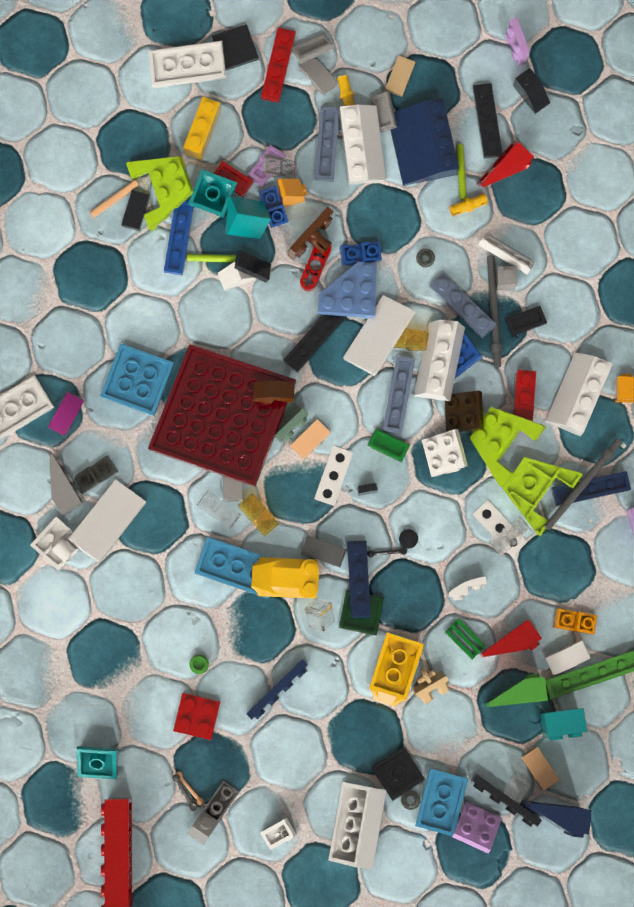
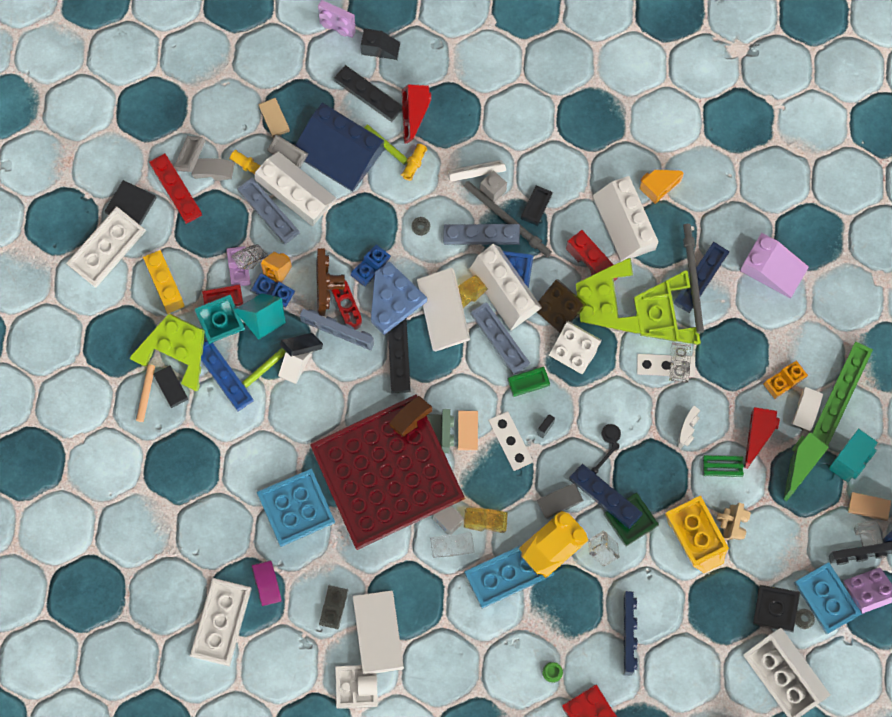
camera: 45 degrees left, 10 degrees down
light grey slope [49,454,84,516] -> none
none -> sand blue plate [300,309,374,351]

